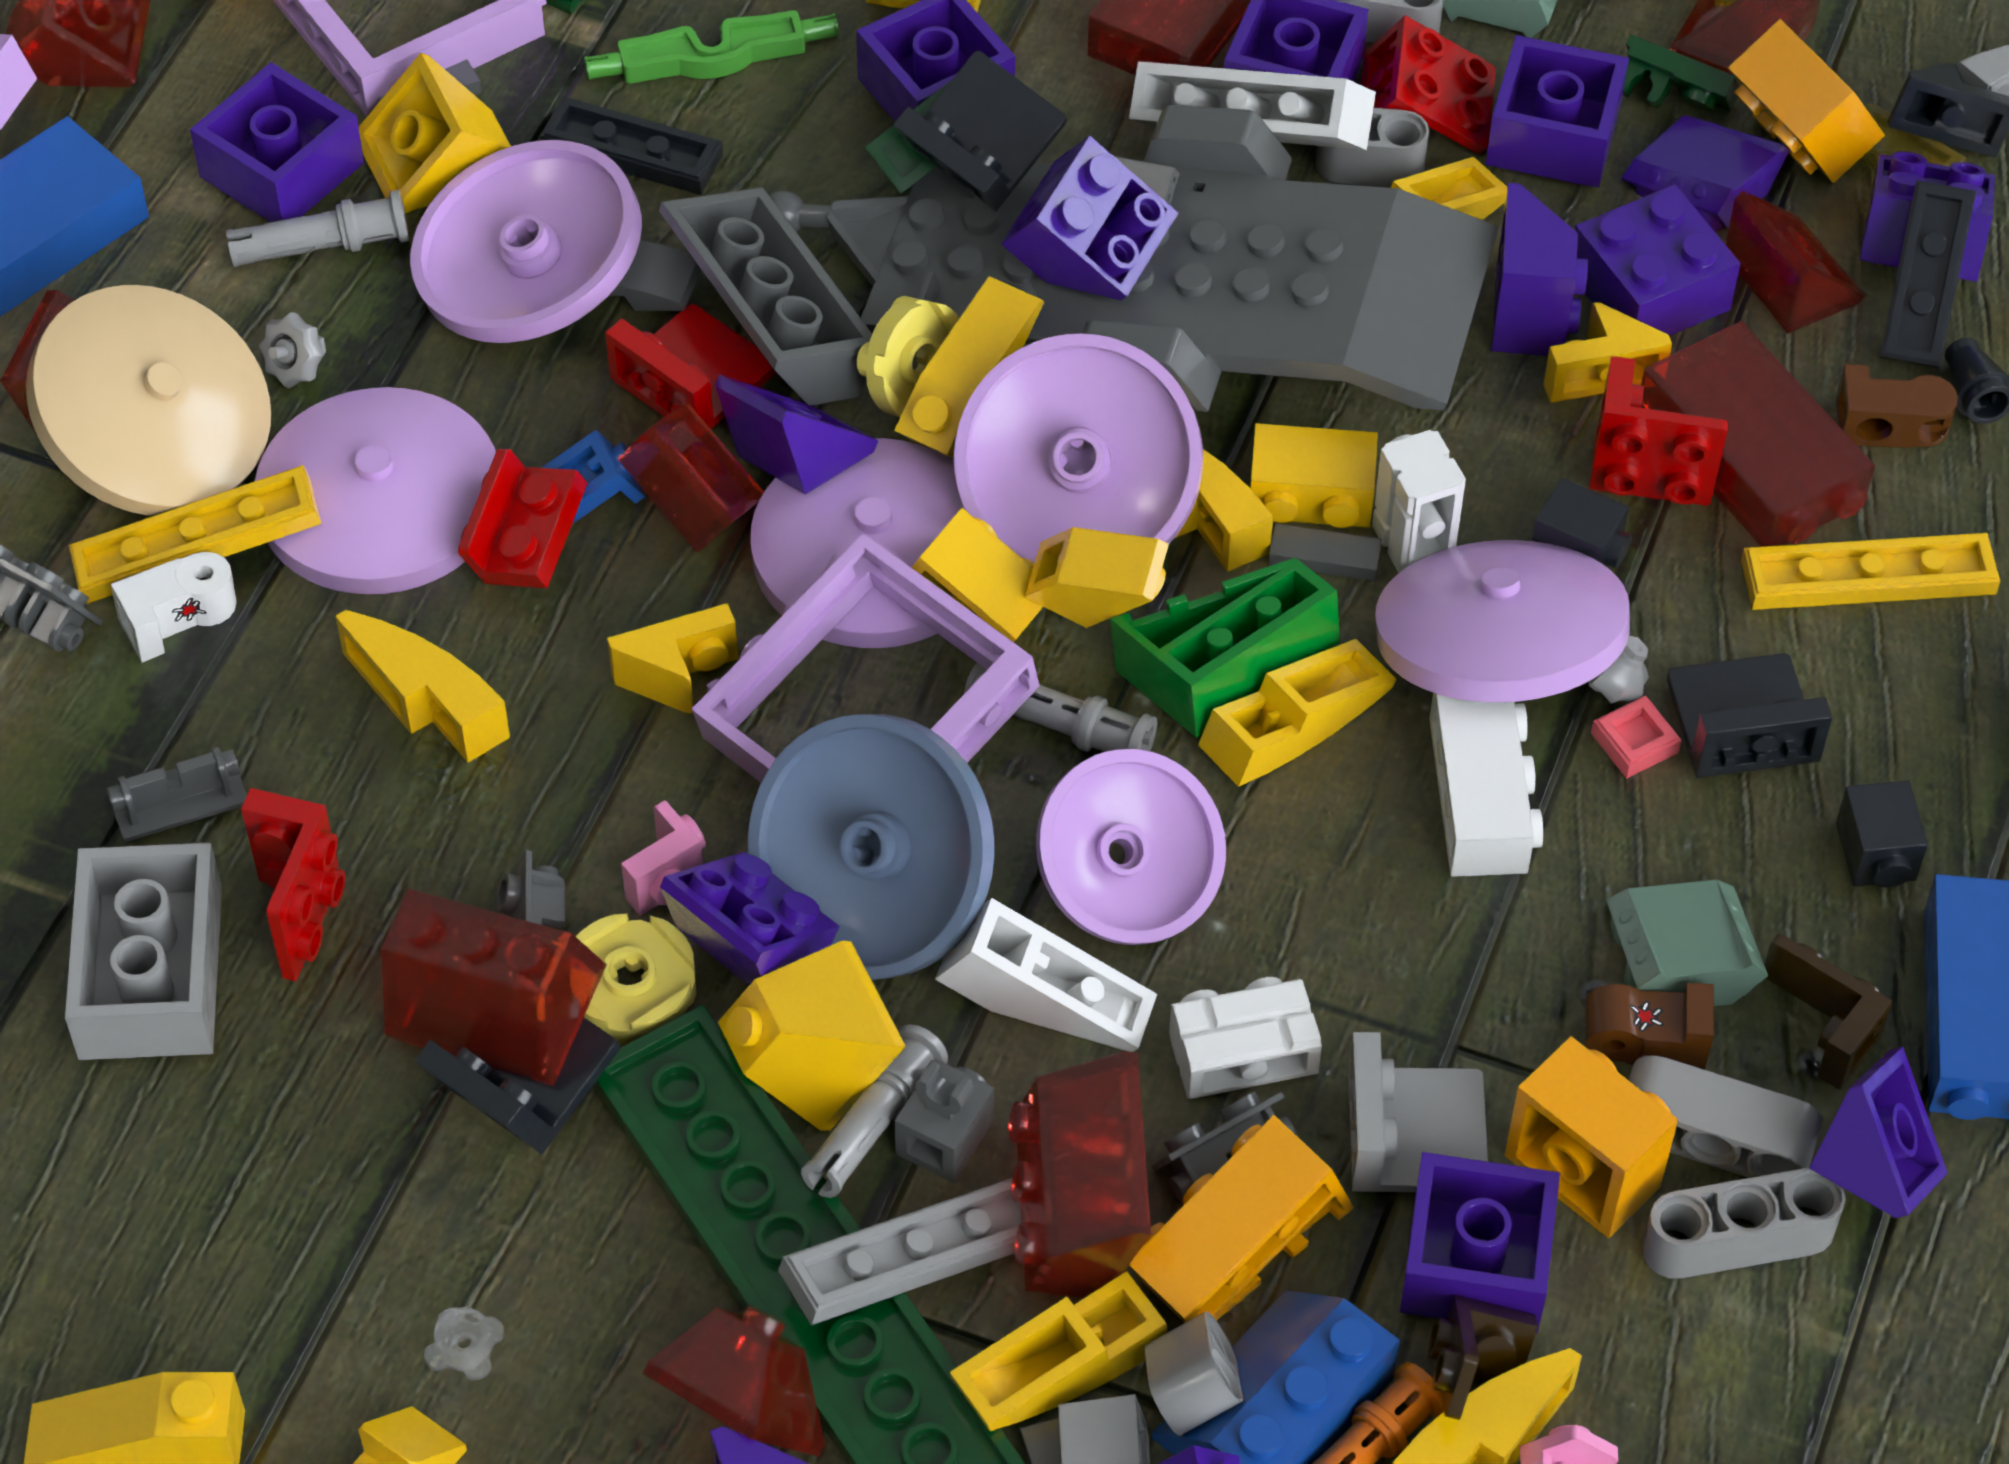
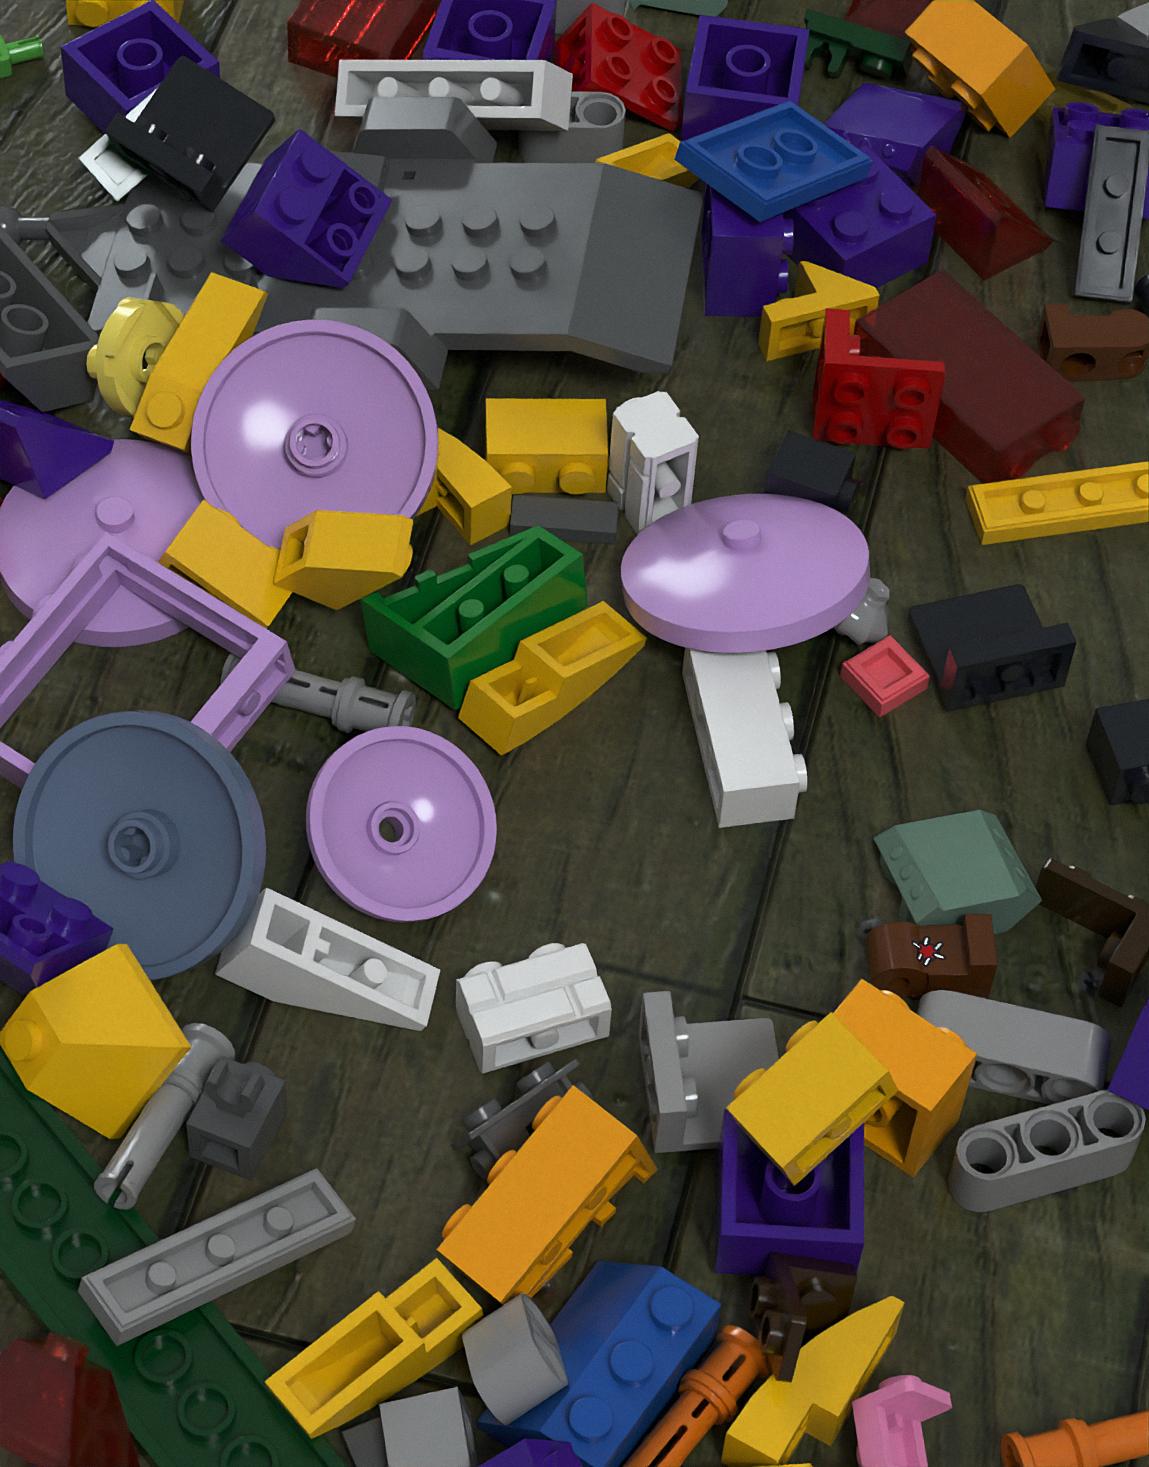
camera: 10 degrees left, 0 degrees up
clear red slope [1008,1051,1151,1298] -> none
none -> blue tile [674,101,873,222]
none -> yellow brick [726,1012,899,1186]

